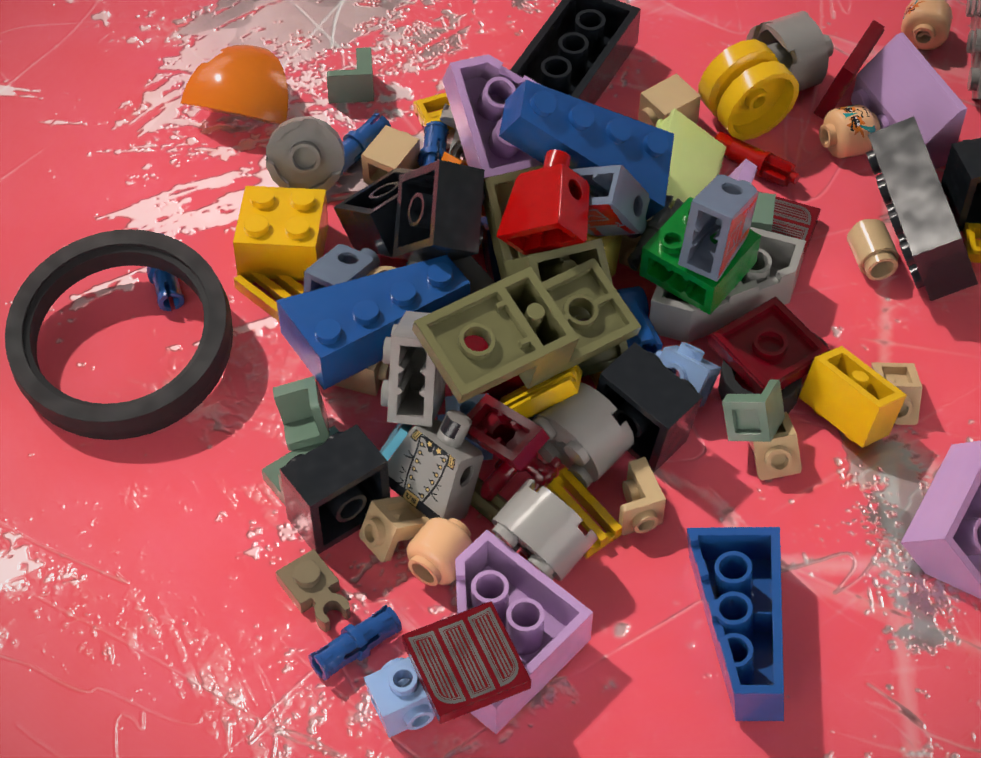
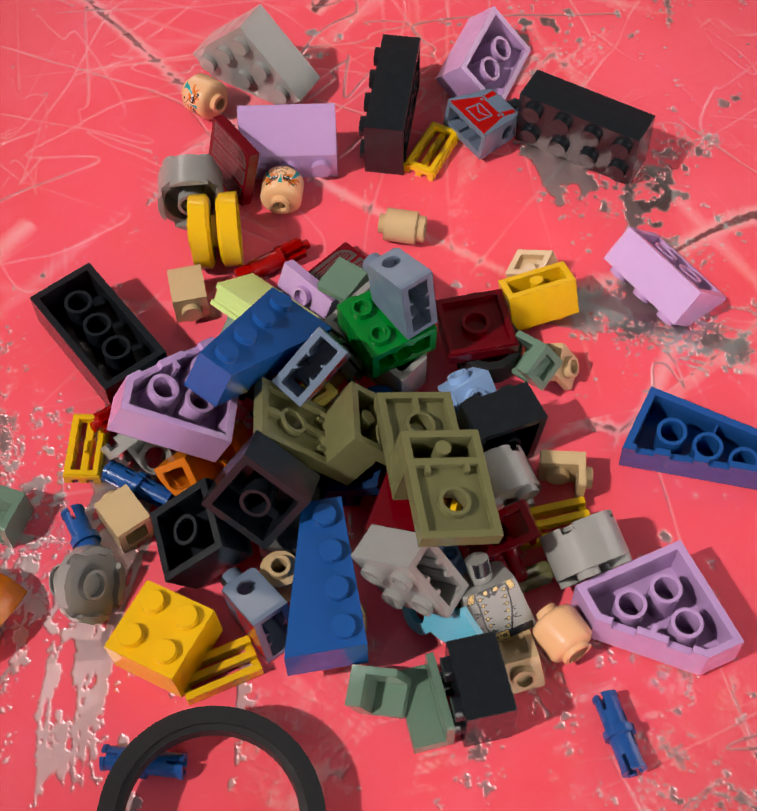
camera: 65 degrees left, 5 degrees up
dark tan plate [275,549,351,632] -> none
light blue brick [363,657,436,738] -> none
dark red tile [402,601,531,724] -> none
red torso [496,150,590,255] -> none
brick [866,116,978,301] -> none

